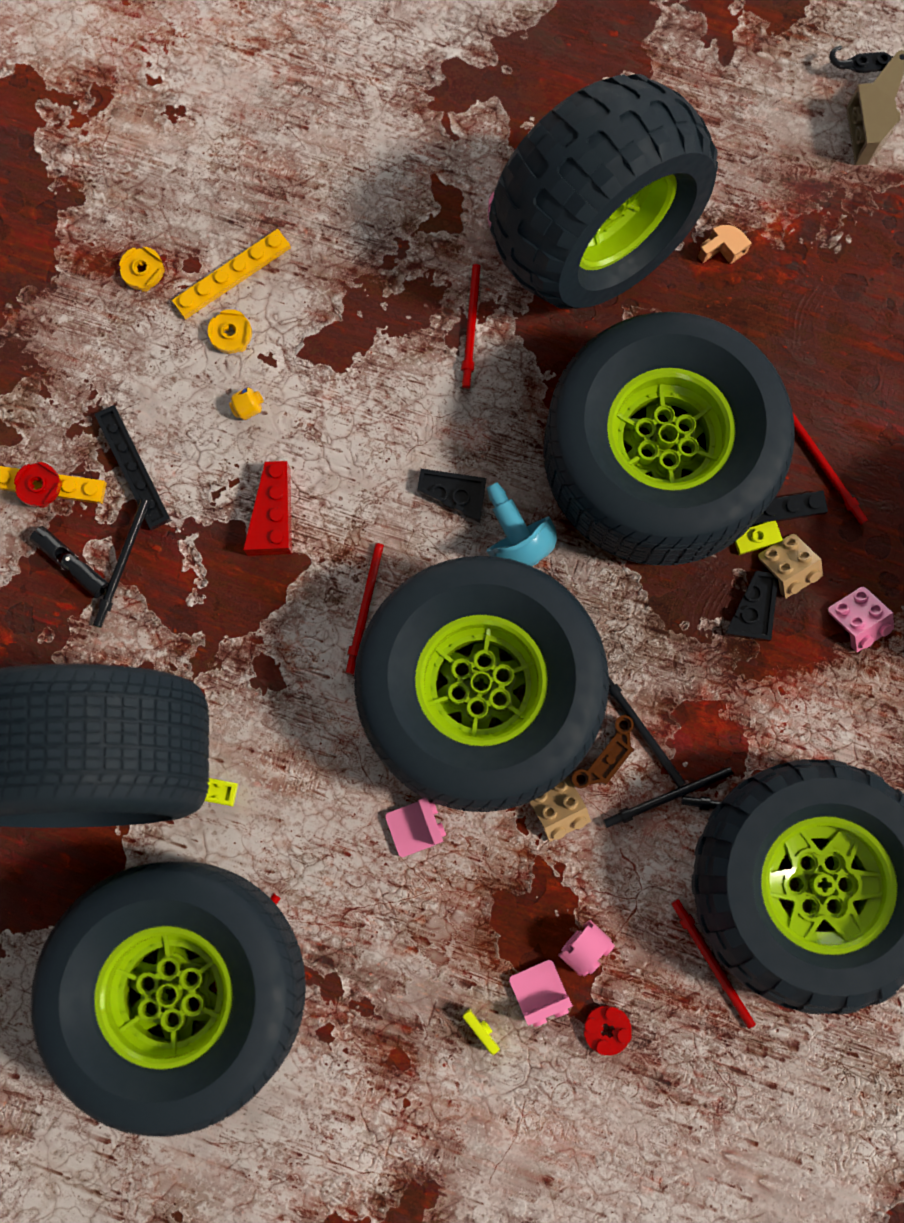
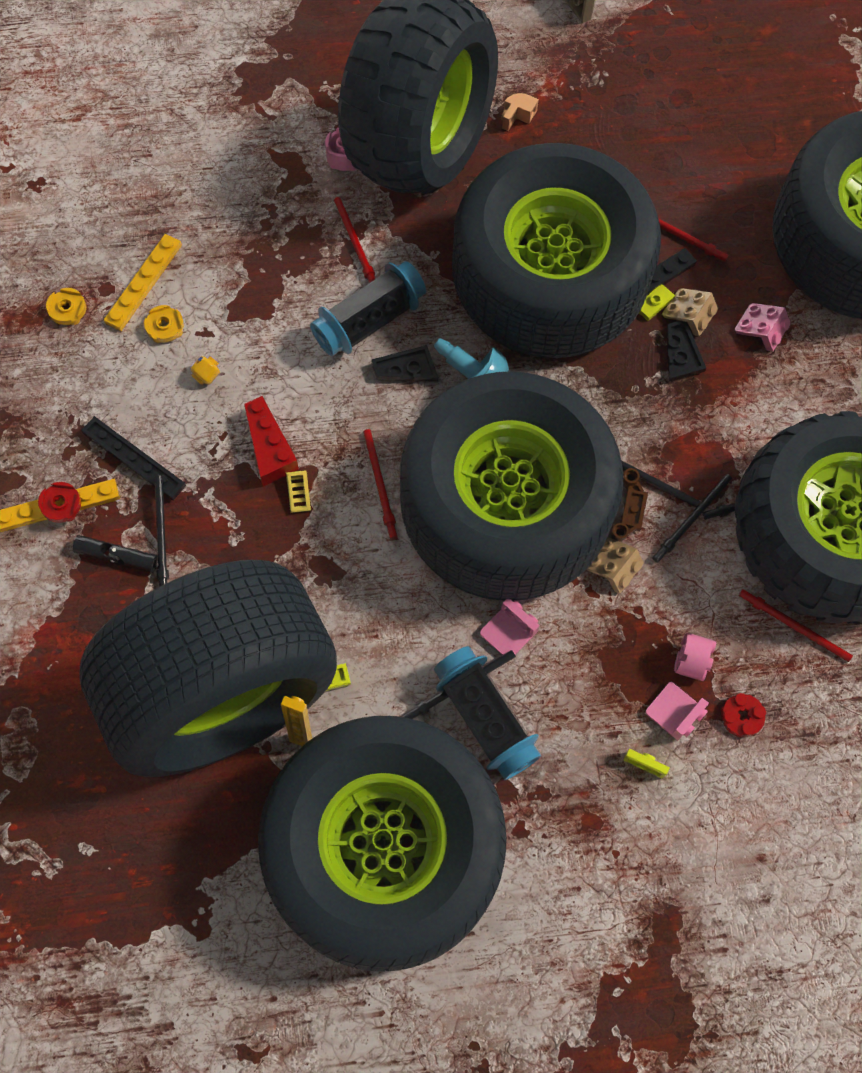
camera: 30 degrees left, 10 degrees down
none -> yellow plate [281,696,312,746]
none -> light yellow slope [286,471,311,513]
none -> black brick [310,261,426,356]
none -> black bar [402,650,516,719]
none -> black brick [434,646,541,780]

